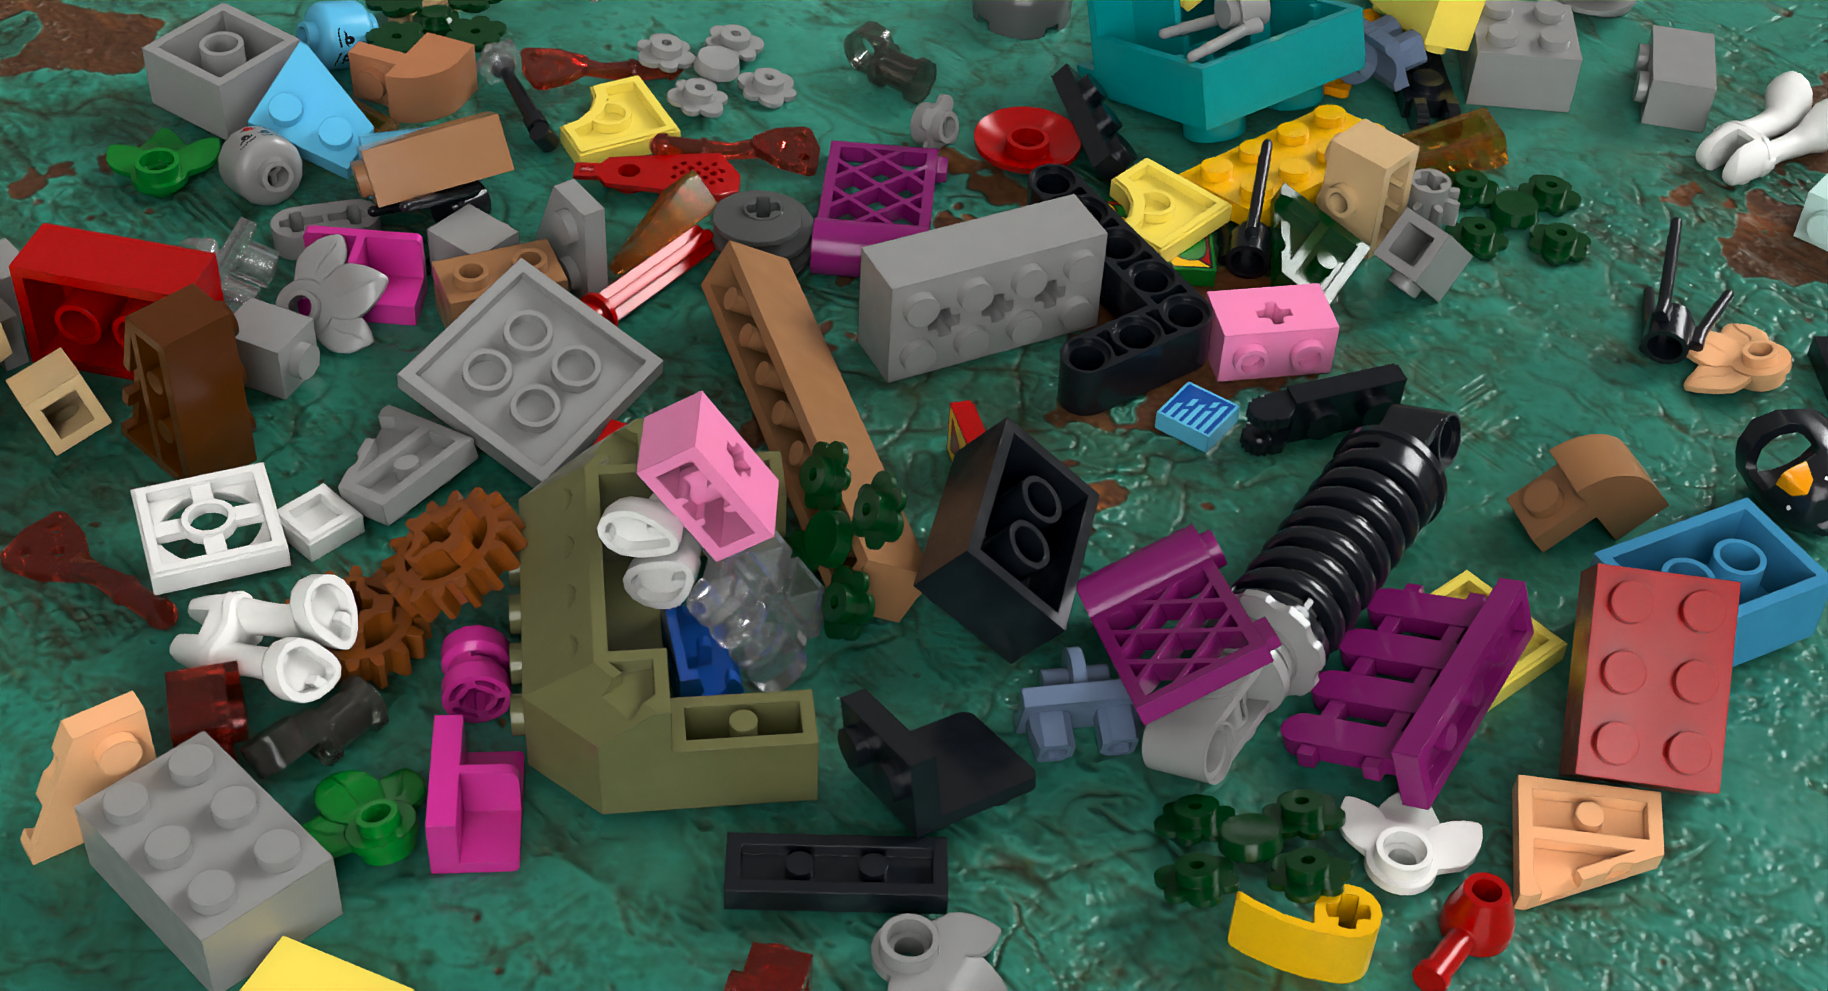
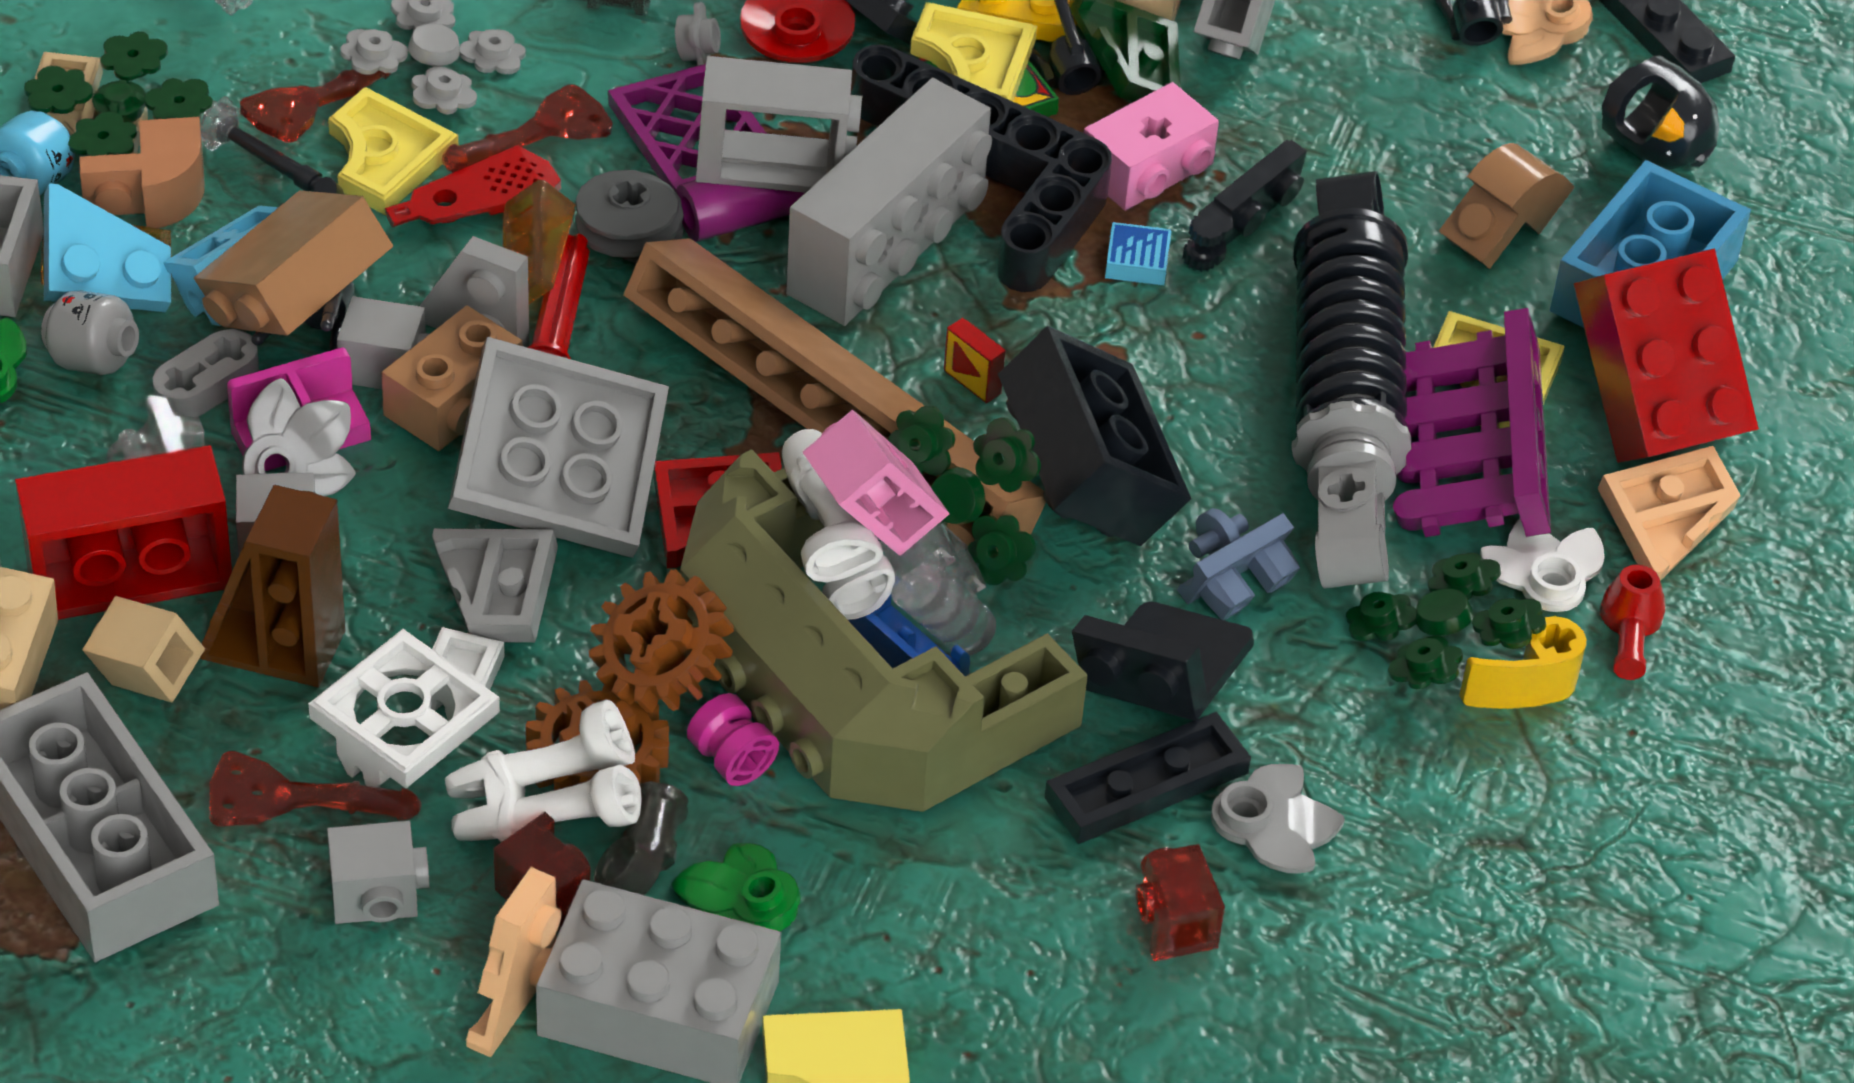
camera: 30 degrees left, 5 degrees up
dark pink panel [425,715,525,874] -> none
magenta piece [1076,523,1282,726] -> none
none -> light grey brick [327,821,429,924]
none -> light grey window [696,56,862,192]

